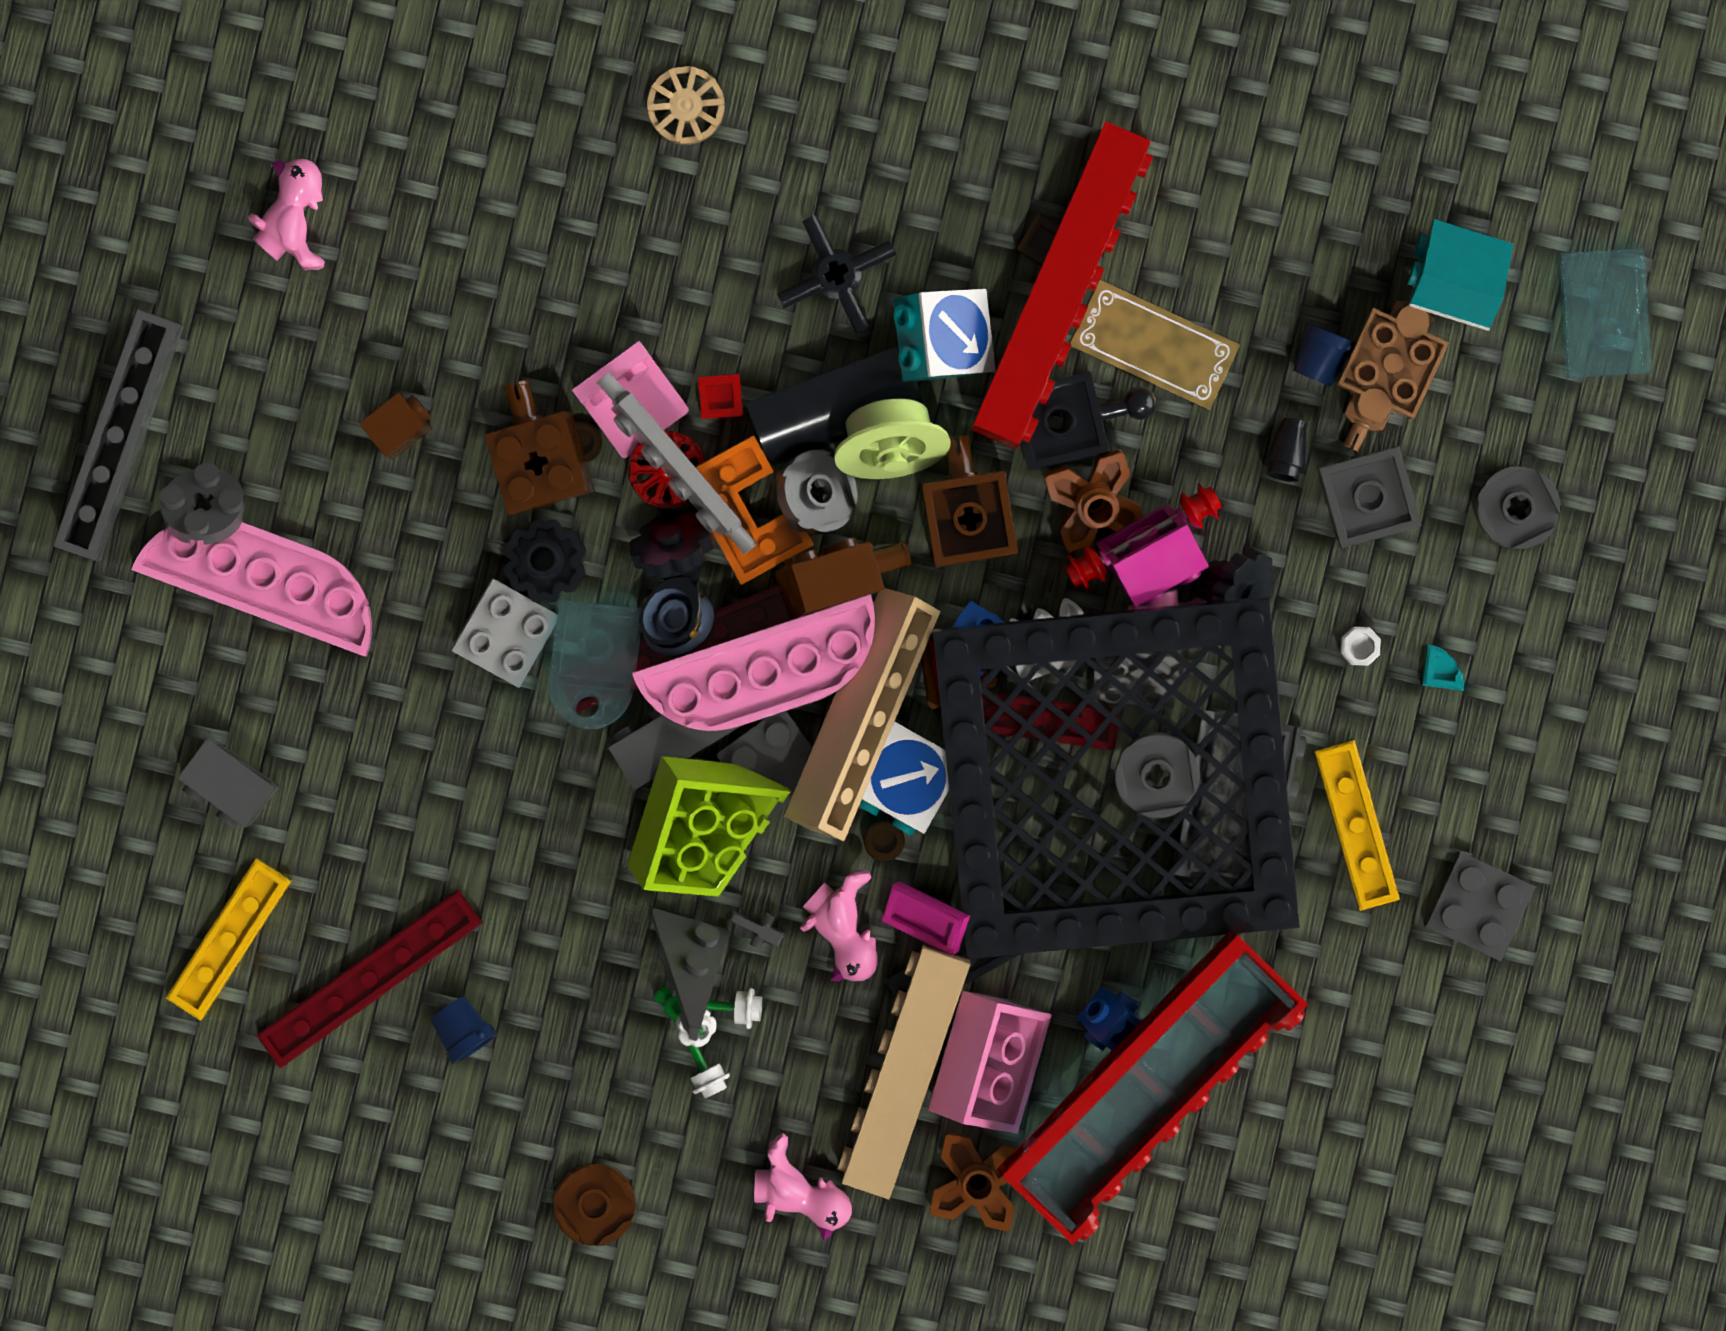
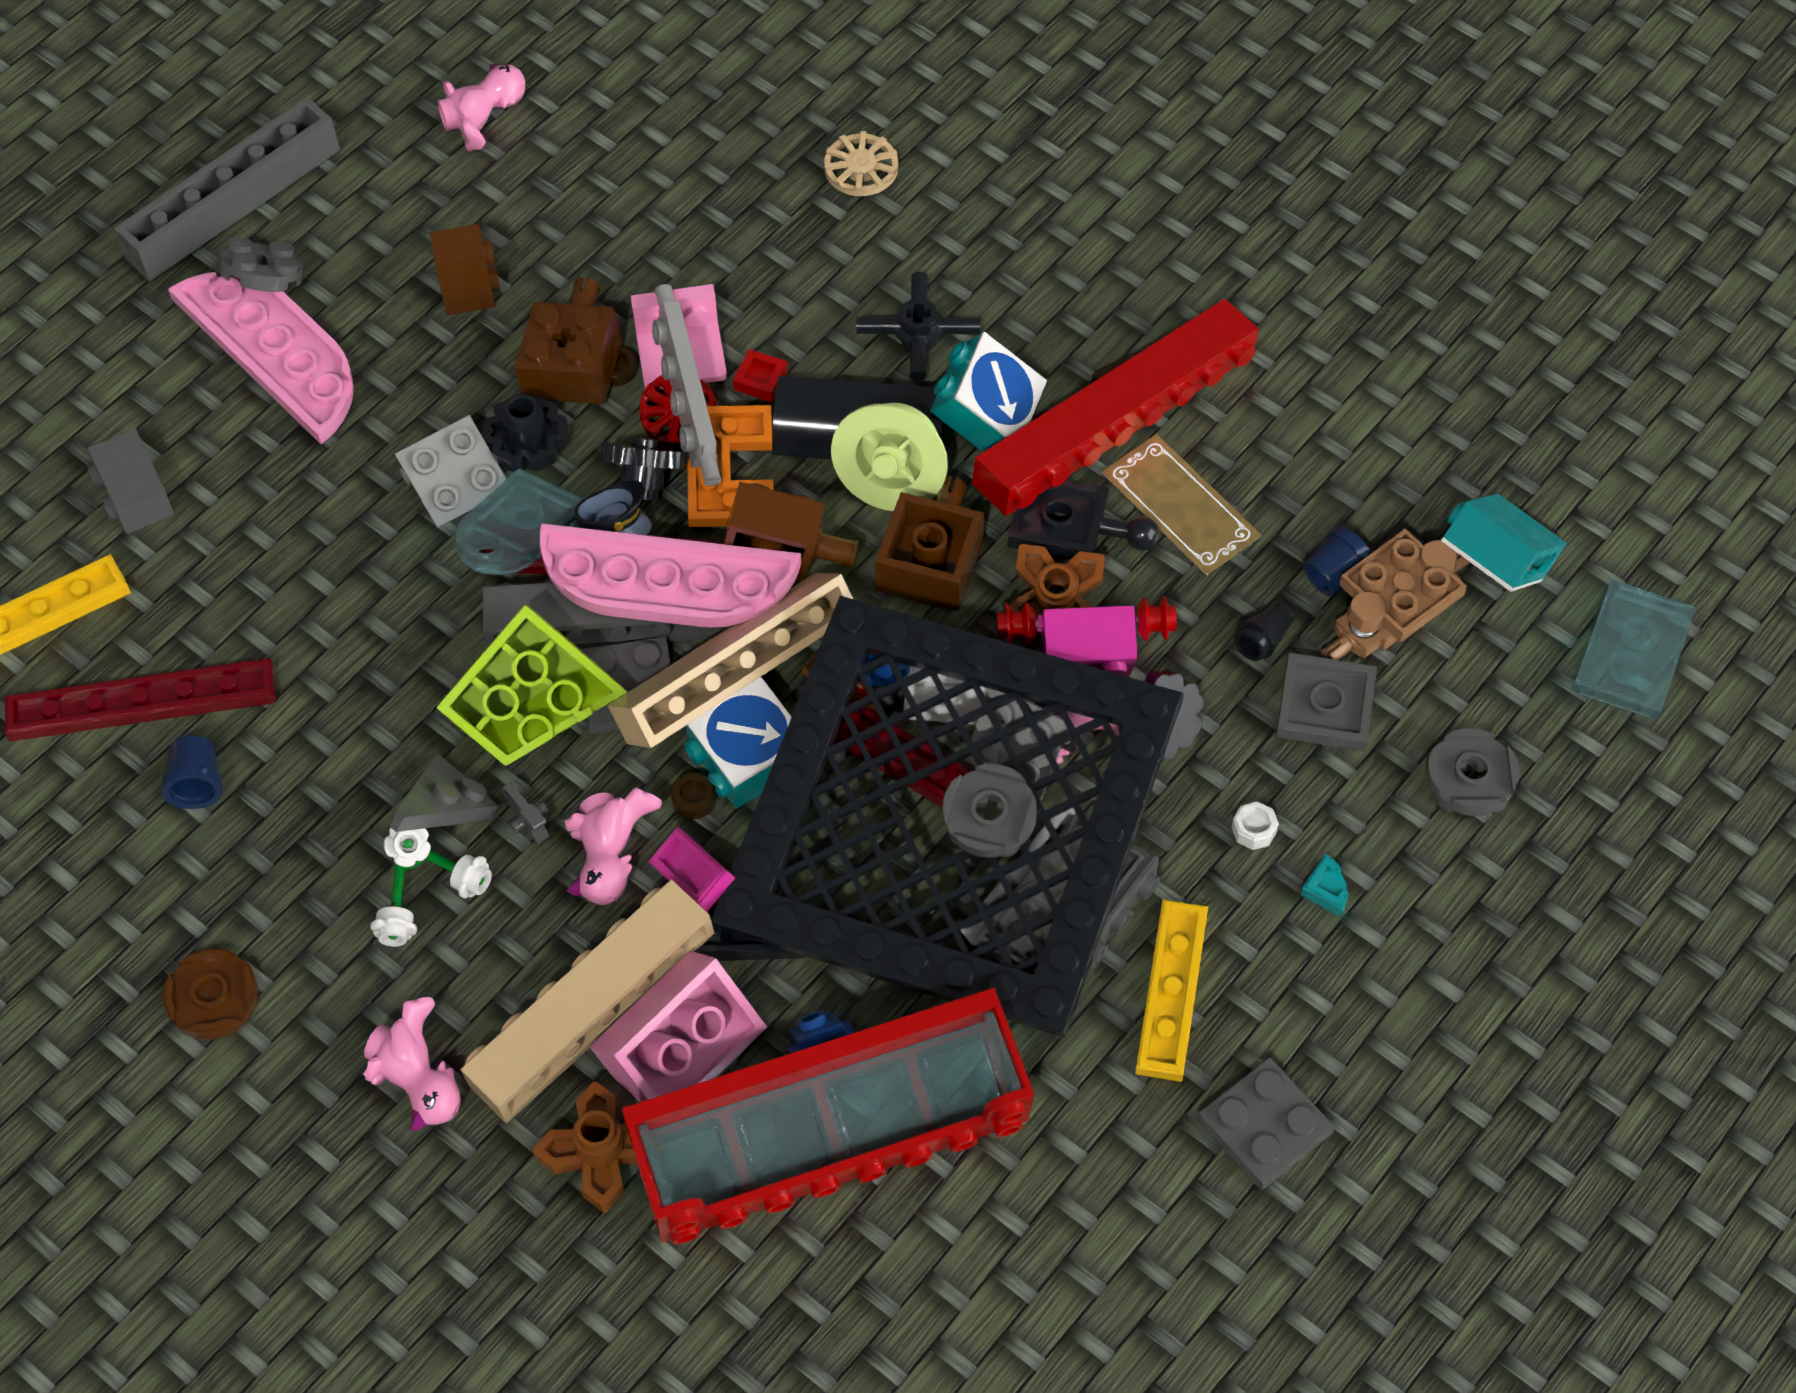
camera: 25 degrees right, 30 degrees down
dark grey plate [775,450,858,535] -> none

